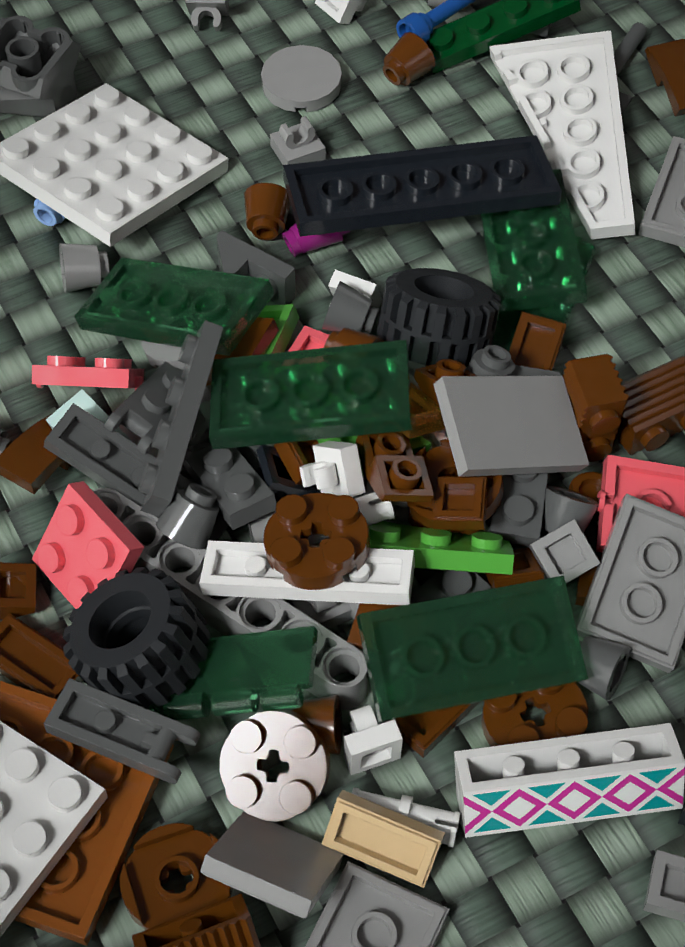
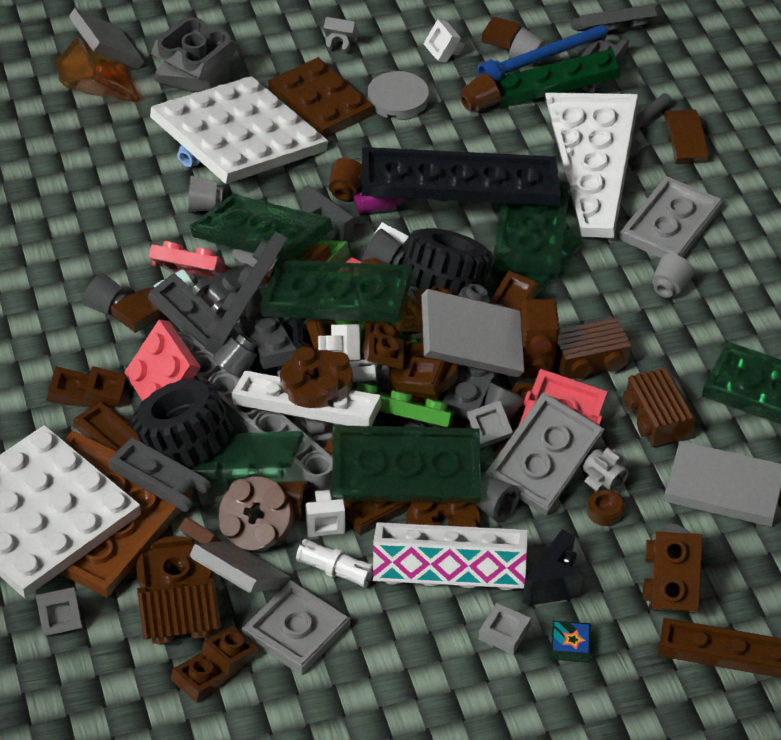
camera: 10 degrees right, 10 degrees down
light grey tile [270,116,326,165] -> none
tan tile [322,790,445,888] -> none
none -> reddish brown tile [178,517,222,543]
none -> reddish brown plate [268,57,373,138]

